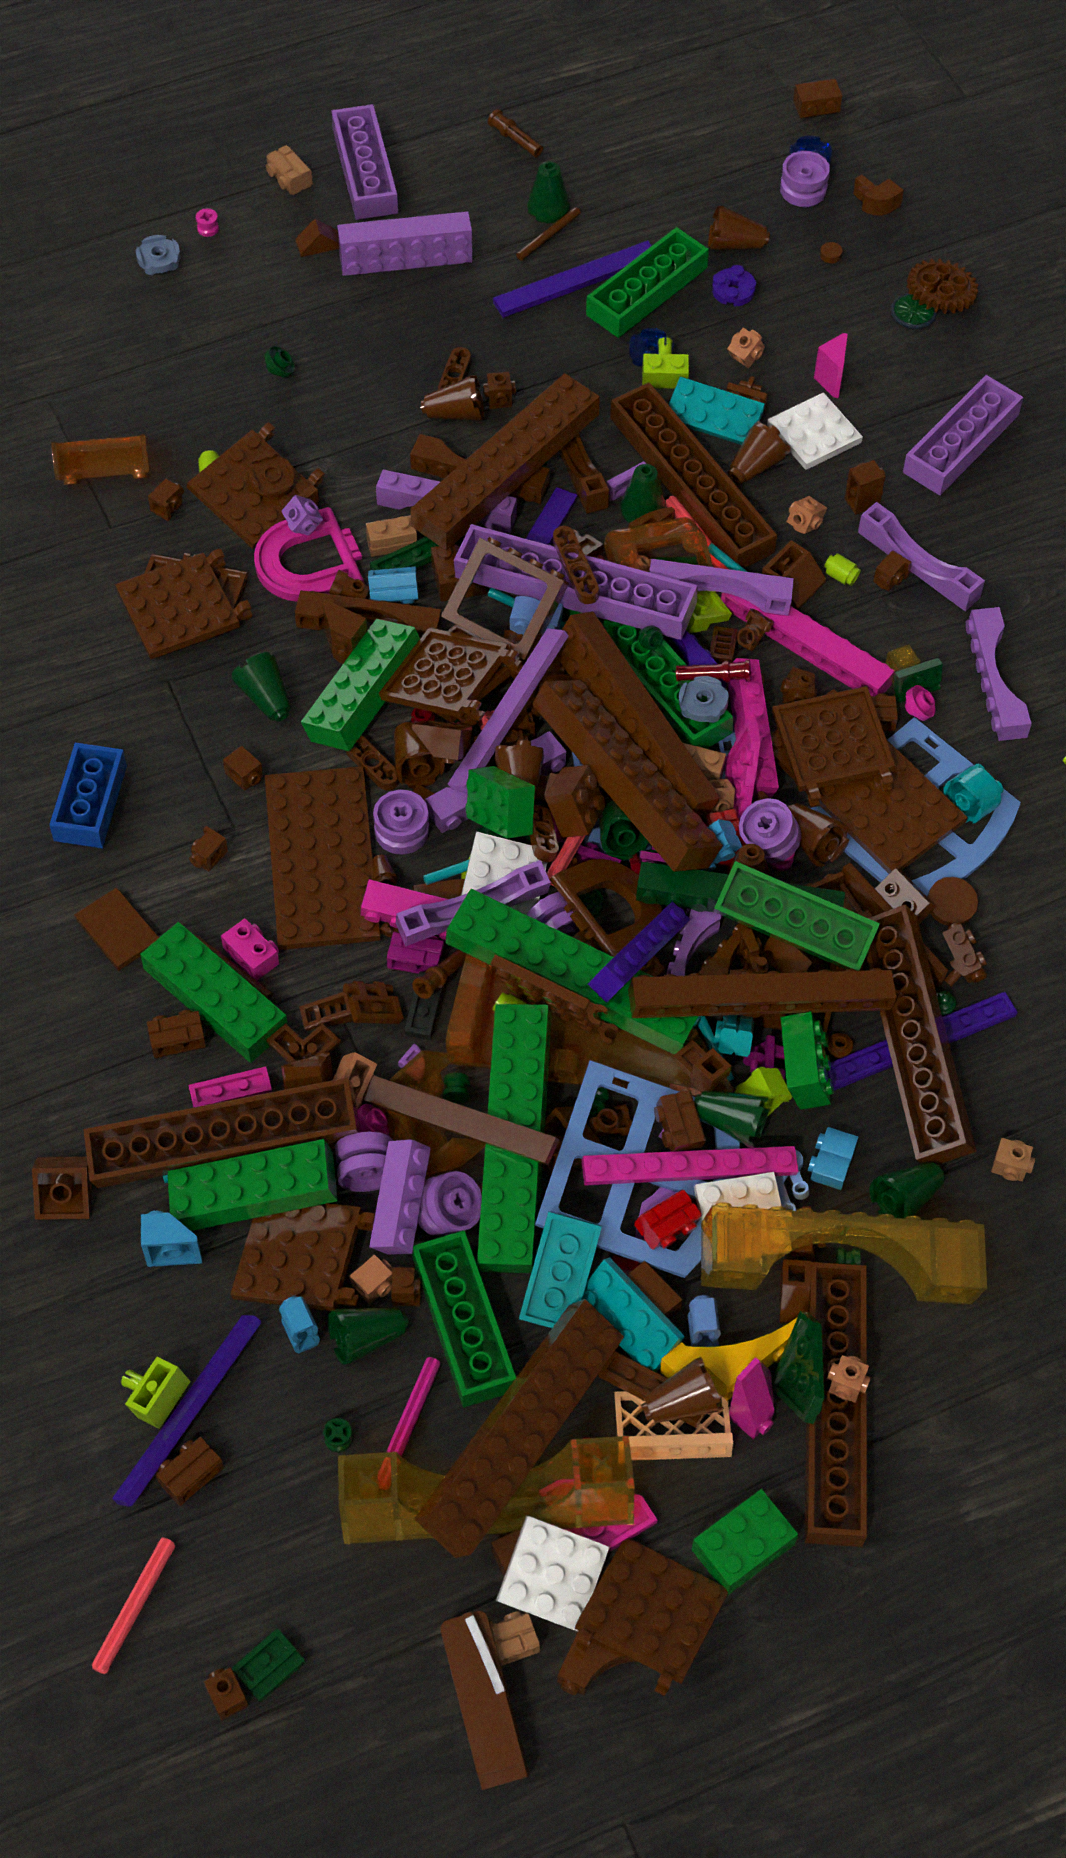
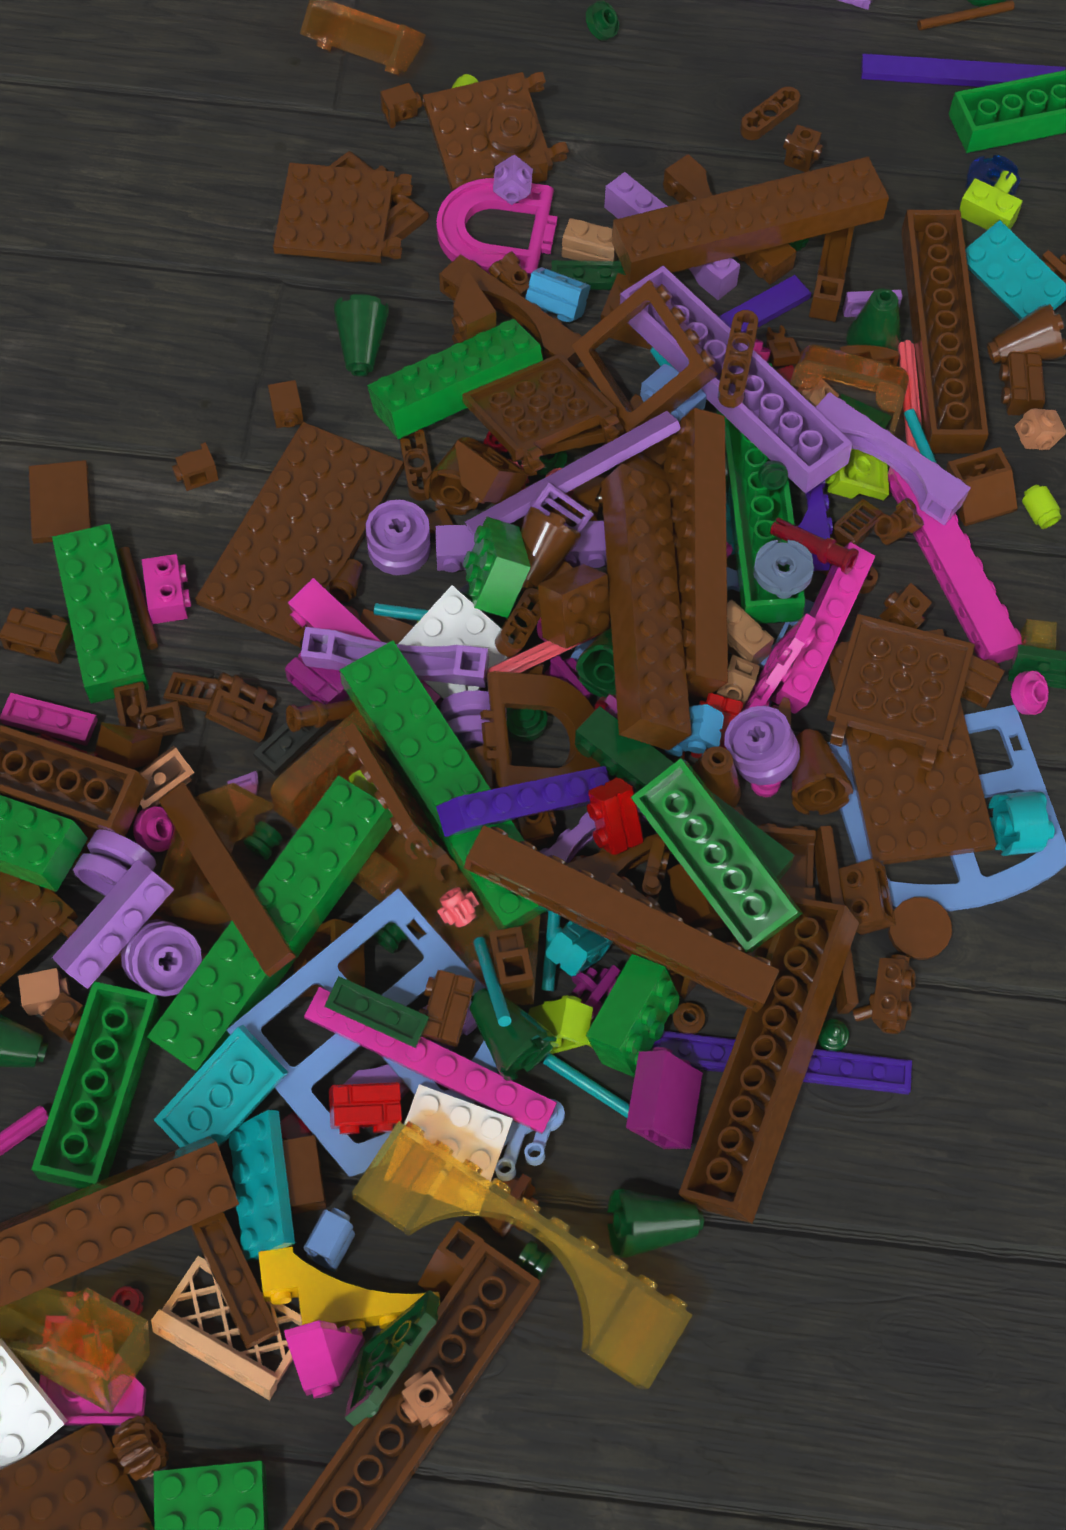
camera: 30 degrees right, 5 degrees up
blue brick [50,743,127,848] -> none
reddish brown cone [421,375,485,421] -> none
reddish brown plate [589,1104,632,1137] -> none
reddish brown cone [641,1357,724,1423] -> none
dark azure brick [808,1127,858,1190] -> none
medium nougat brick [991,1138,1035,1181] -> none
none -> reddish brown gear [112,1415,169,1480]
none -> dark green plate [324,976,430,1048]
none -> coral gear [437,887,479,927]
none -> teal bar [473,937,511,1027]
none -> medium lavender tile [529,481,593,533]
none -> teal bar [543,1053,630,1118]
none -> red brick [587,778,644,855]
none -> magenta brick [626,1047,703,1149]
none -> reddish brown brick [999,353,1045,416]

